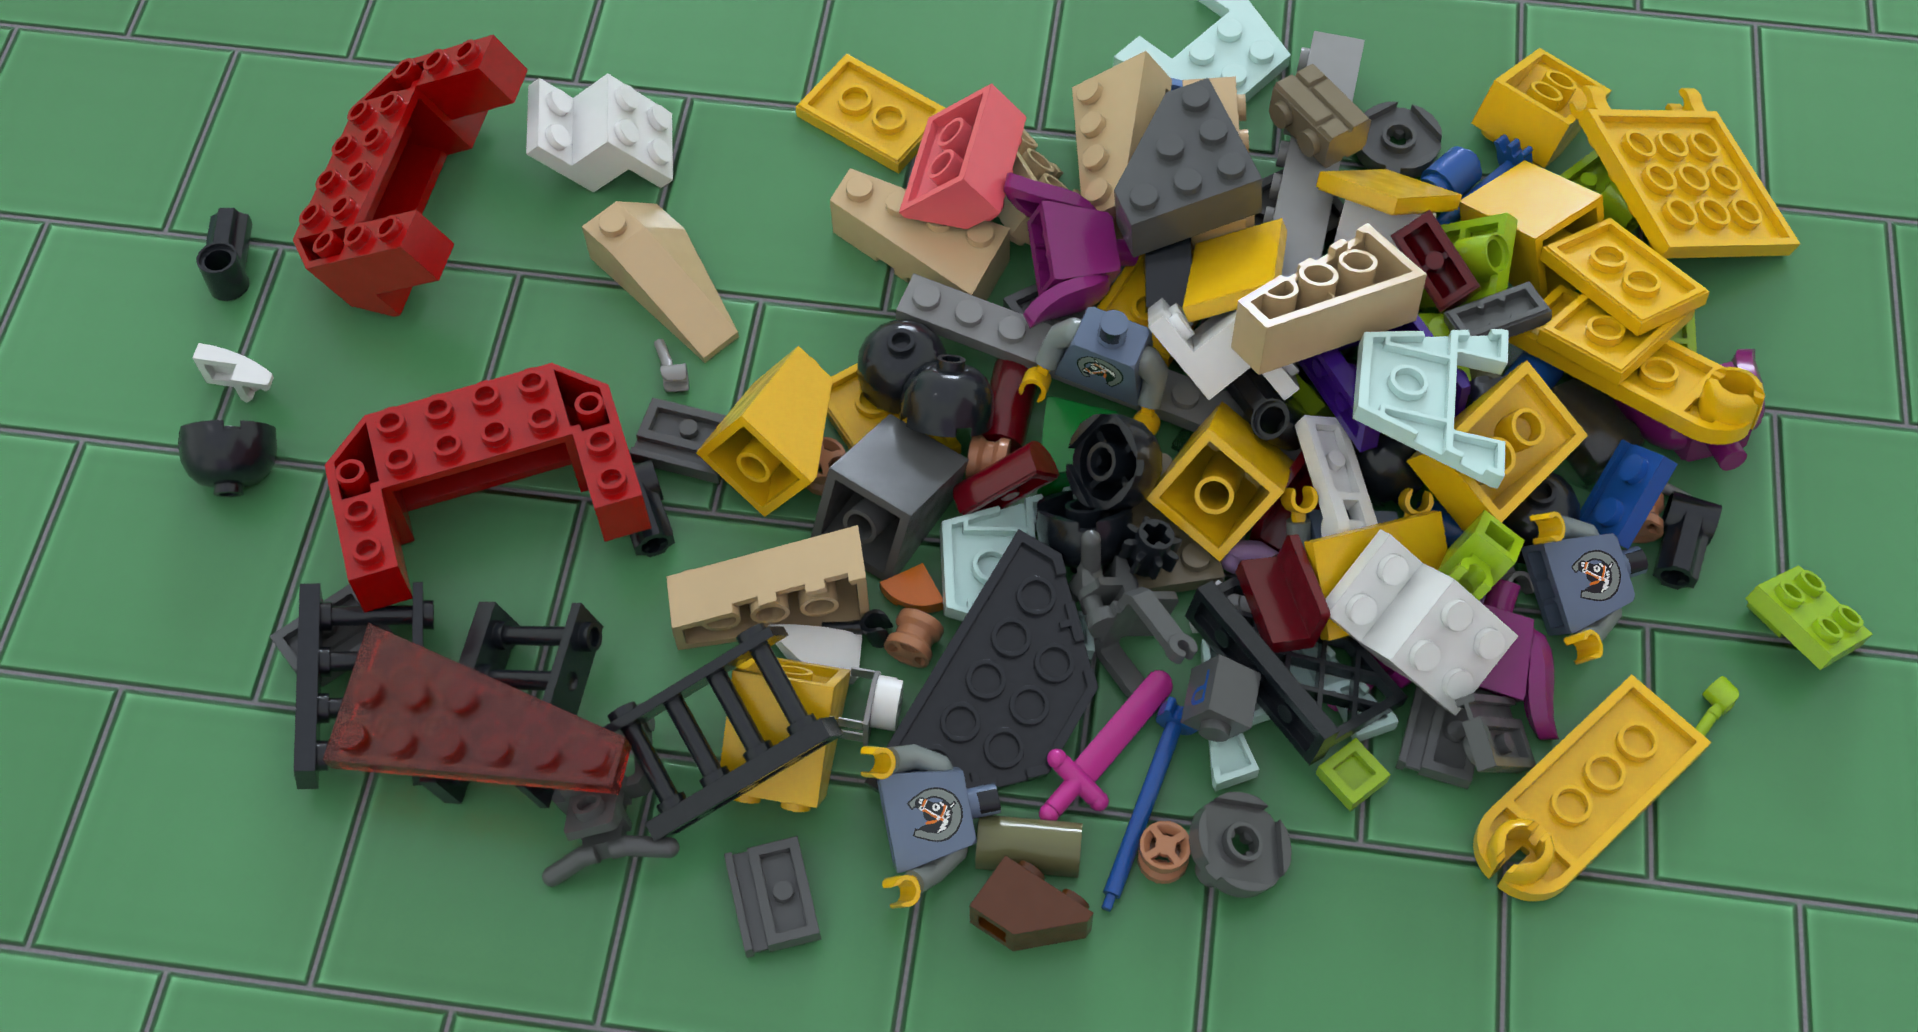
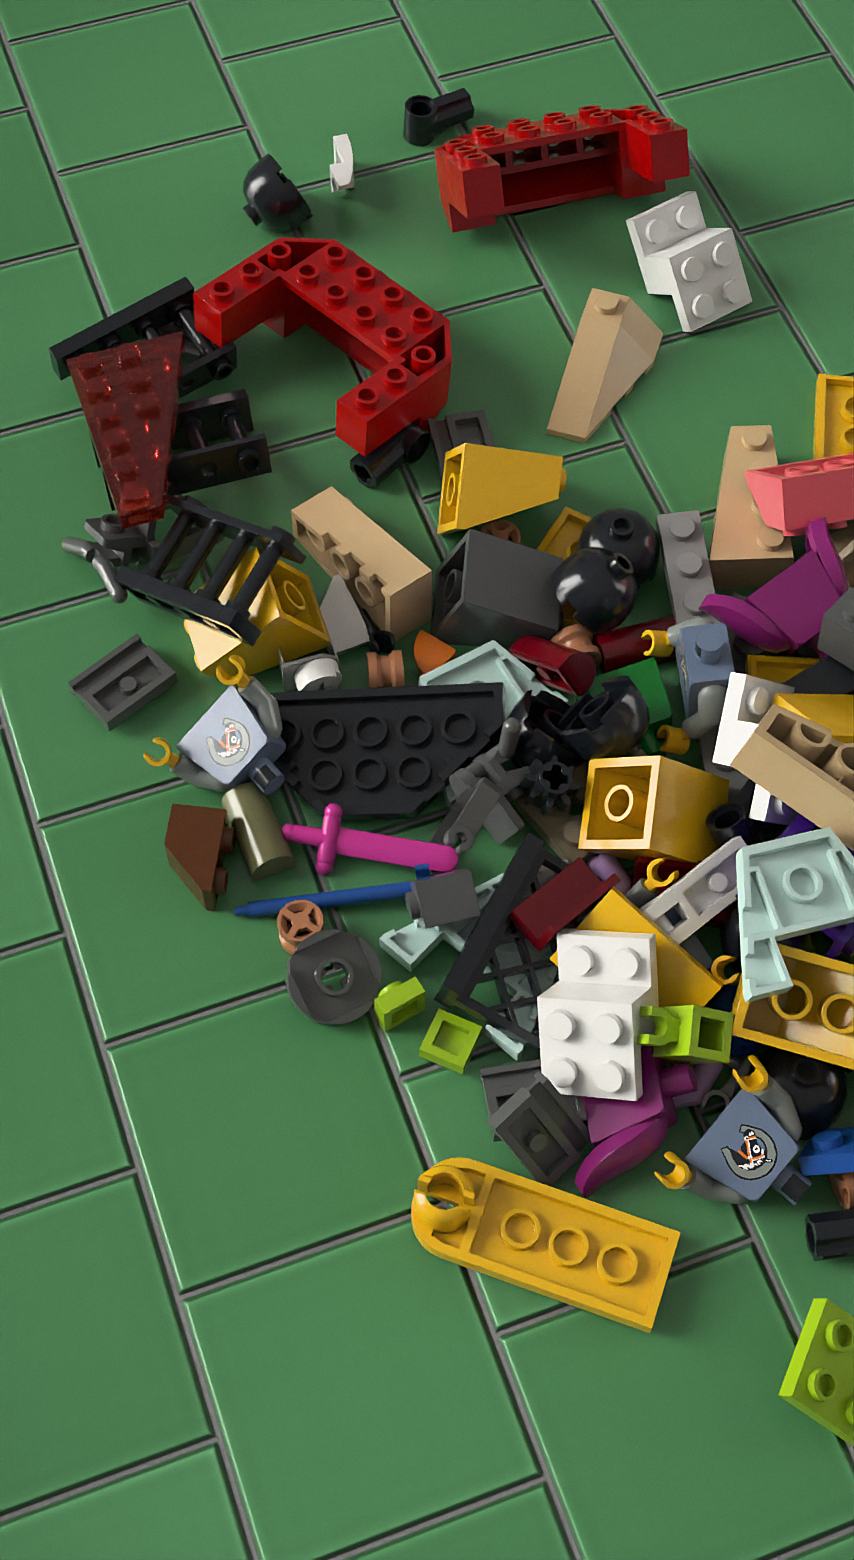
camera: 60 degrees right, 0 degrees up
light grey hand [654,339,689,392] -> none
lime hand [1695,676,1739,736] -> none
none -> lime plate [374,976,425,1032]

